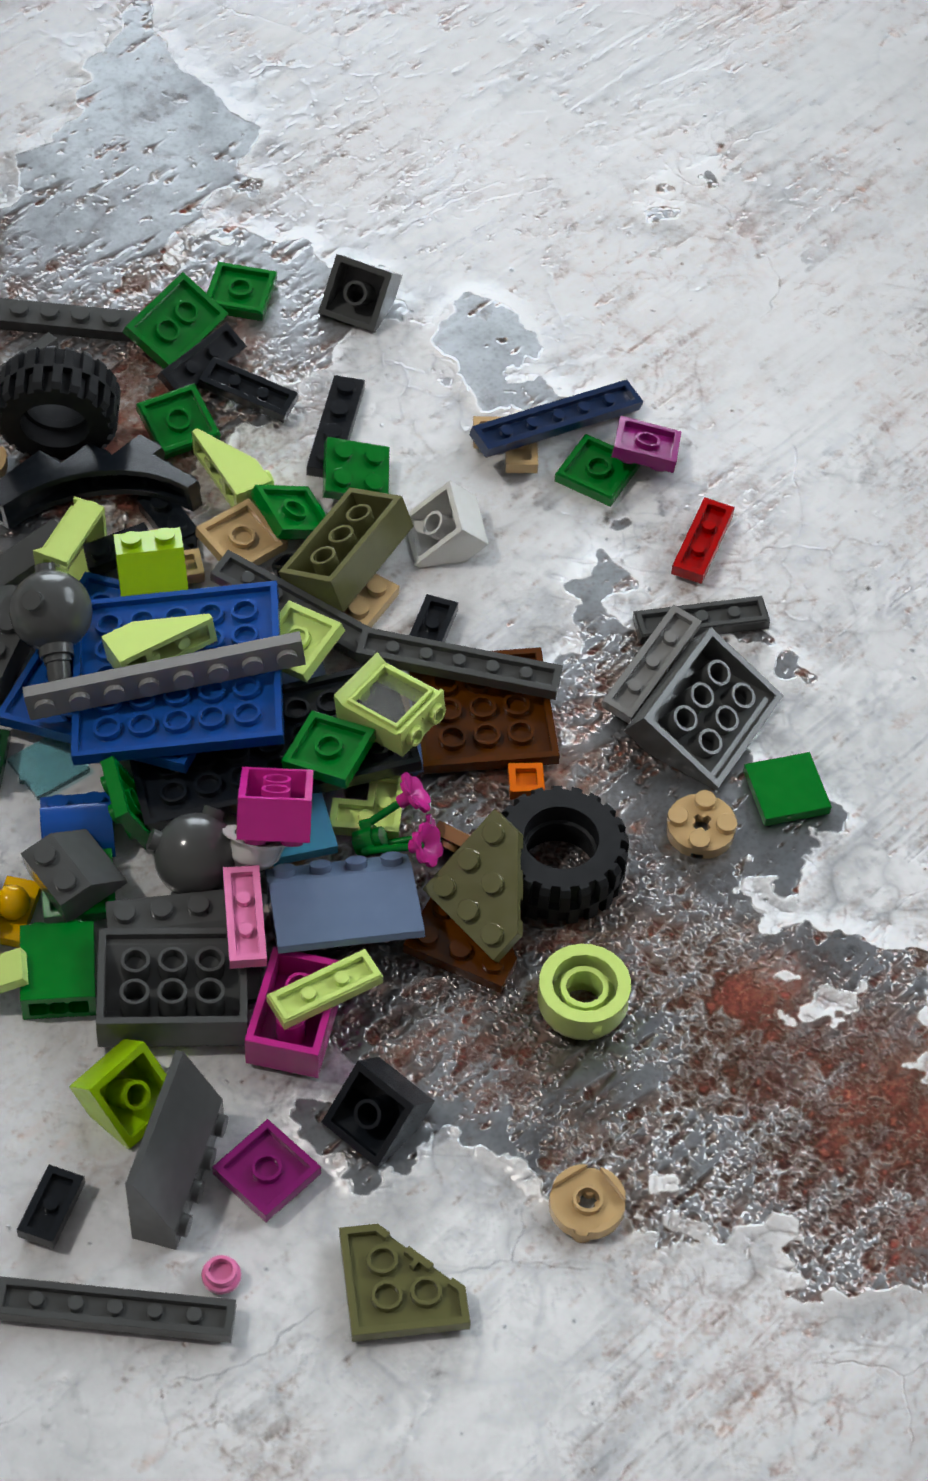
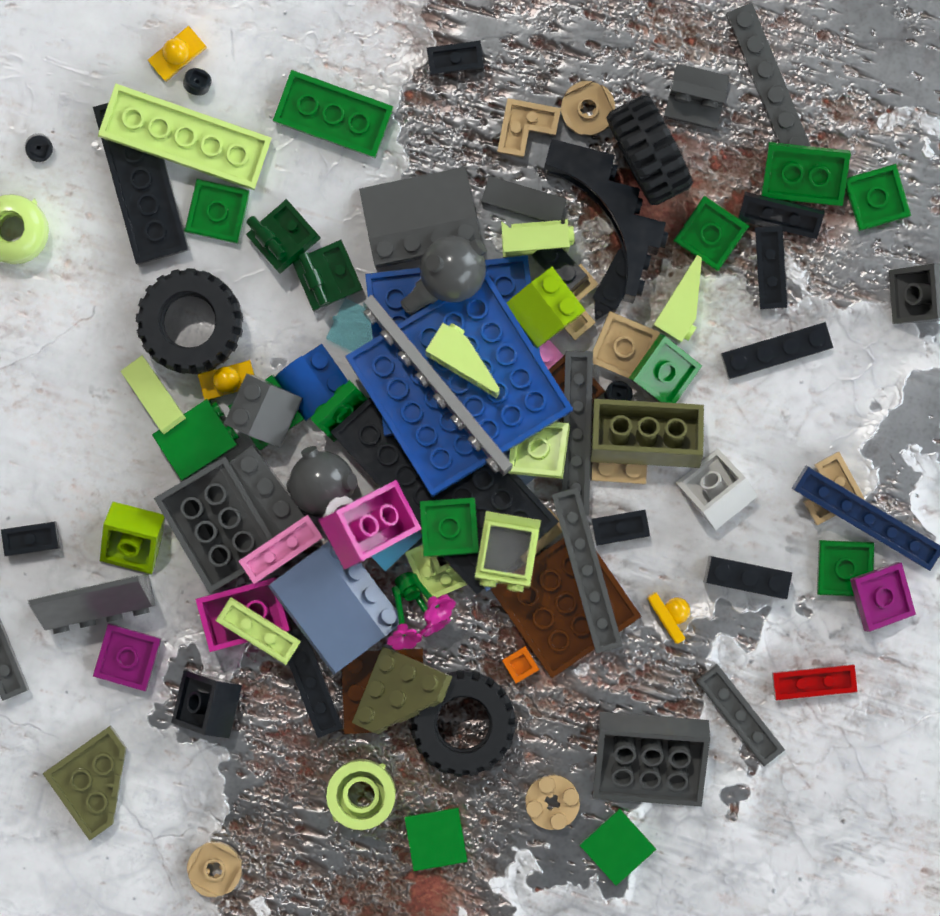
camera: 75 degrees right, 35 degrees up
bright pink plate [202,1255,241,1294] -> none
green plate [322,437,390,500] -> none
medium nougat plate [436,820,470,853] -> none
light grey plate [601,604,702,723] -> none
none -> black plate [288,628,344,738]
none -> green tile [404,807,468,871]
none -> yellow tile [646,592,691,644]
none -> black brick [703,556,792,599]

